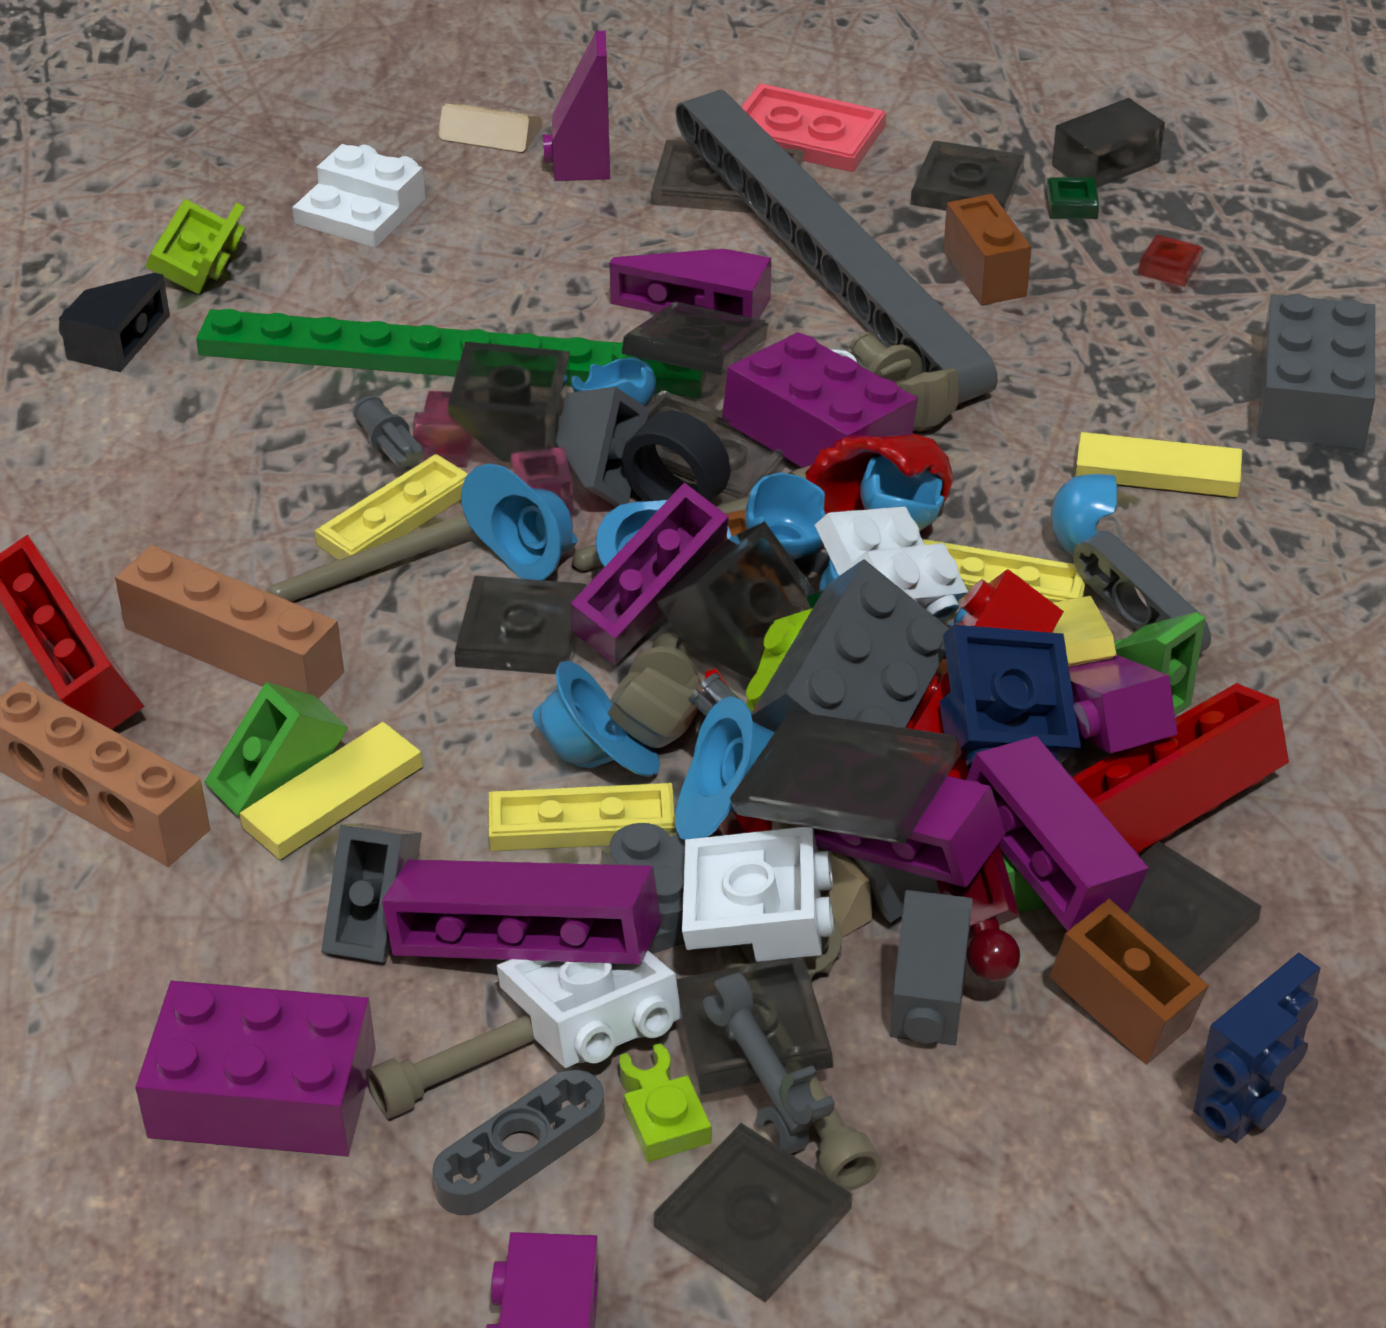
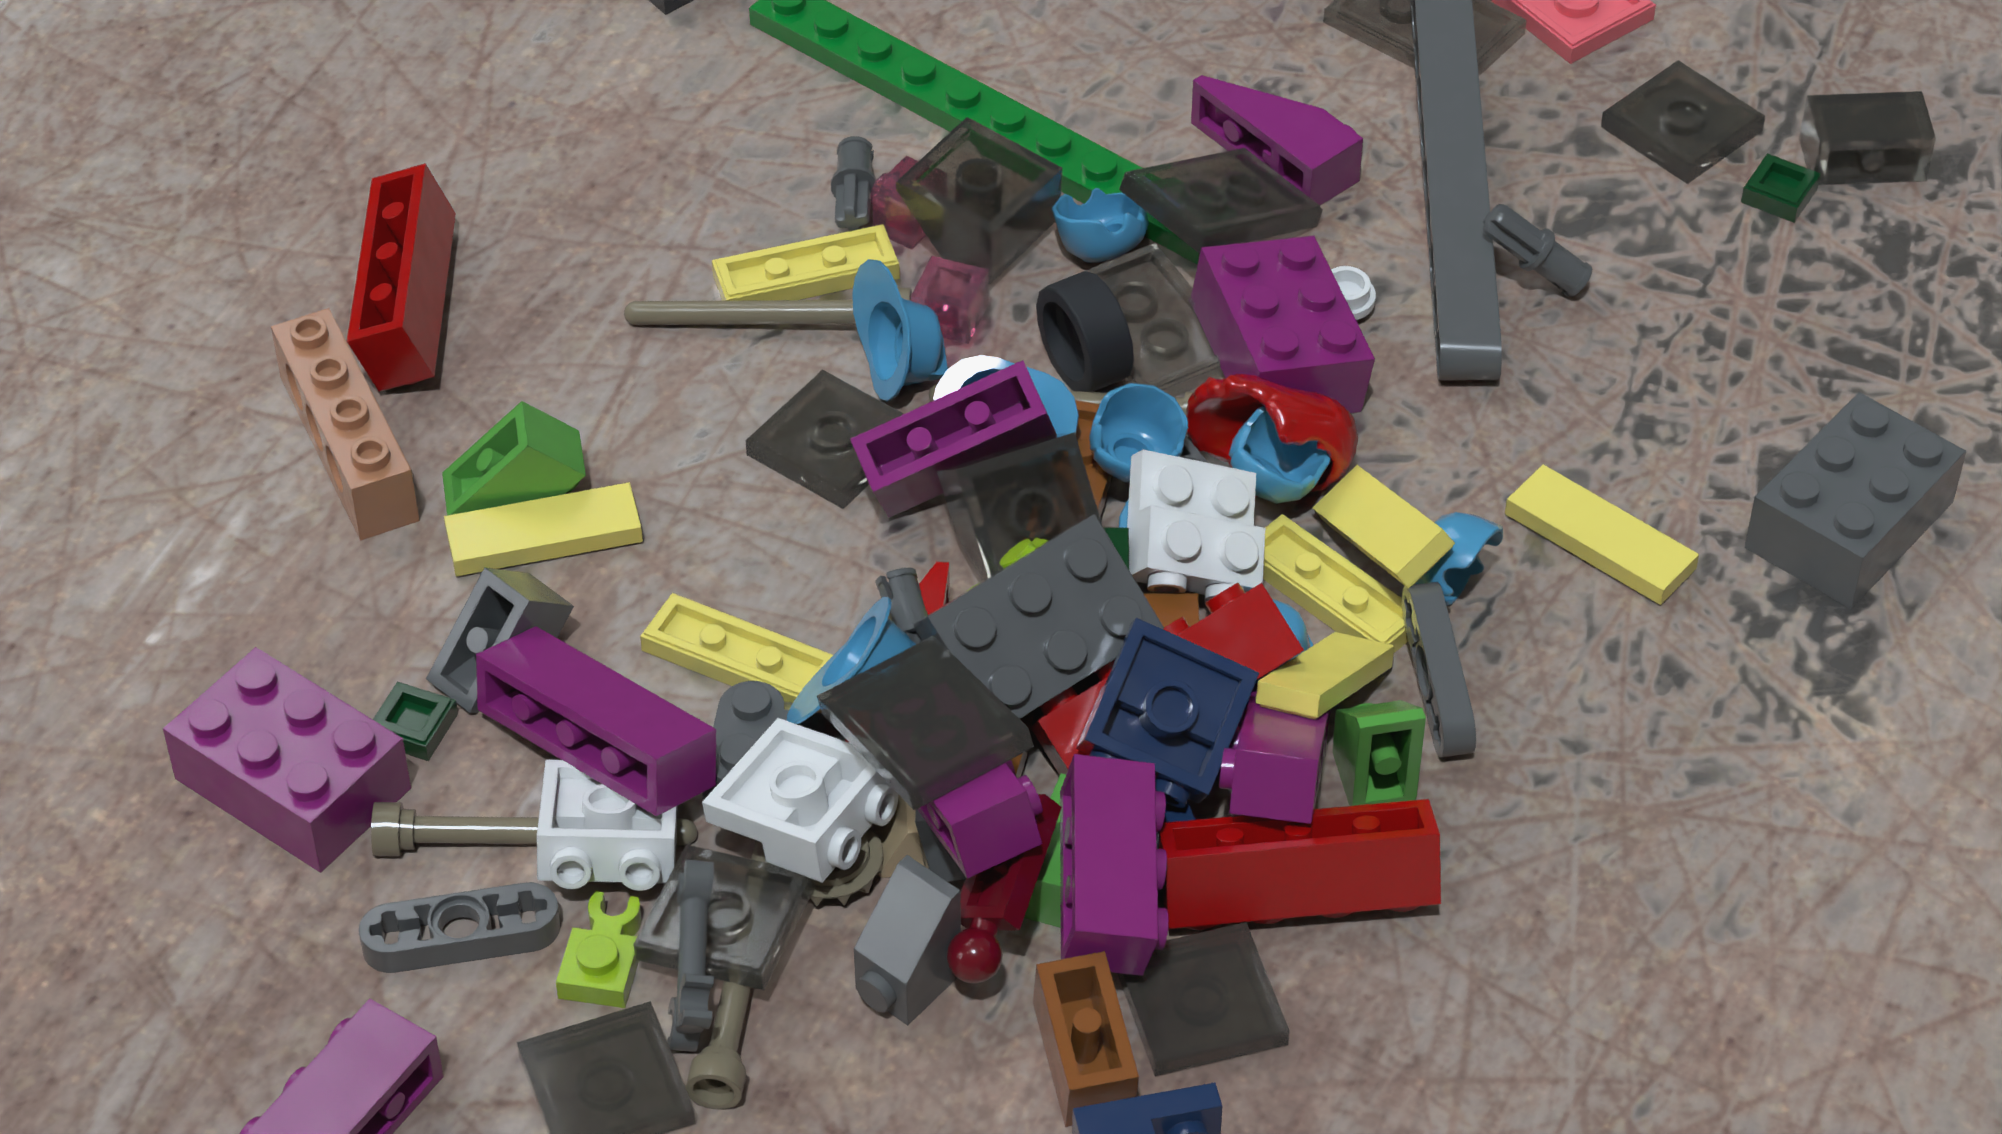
camera: 30 degrees right, 5 degrees up
nougat brick [115,545,344,699] -> none
dark azure piece [532,661,660,777] -> none
dark grey slope [556,387,649,507] -> none
dark tan piece [607,633,704,748] -> none
dark tan piece [849,331,959,432] -> none
dark orange brick [943,194,1032,306] -> none
clear red tile [1138,235,1203,287] -> none
none -> dark green tile [373,681,458,761]
none -> light yellow tile [1312,465,1455,588]
none -> dark grey axle [1483,204,1592,297]

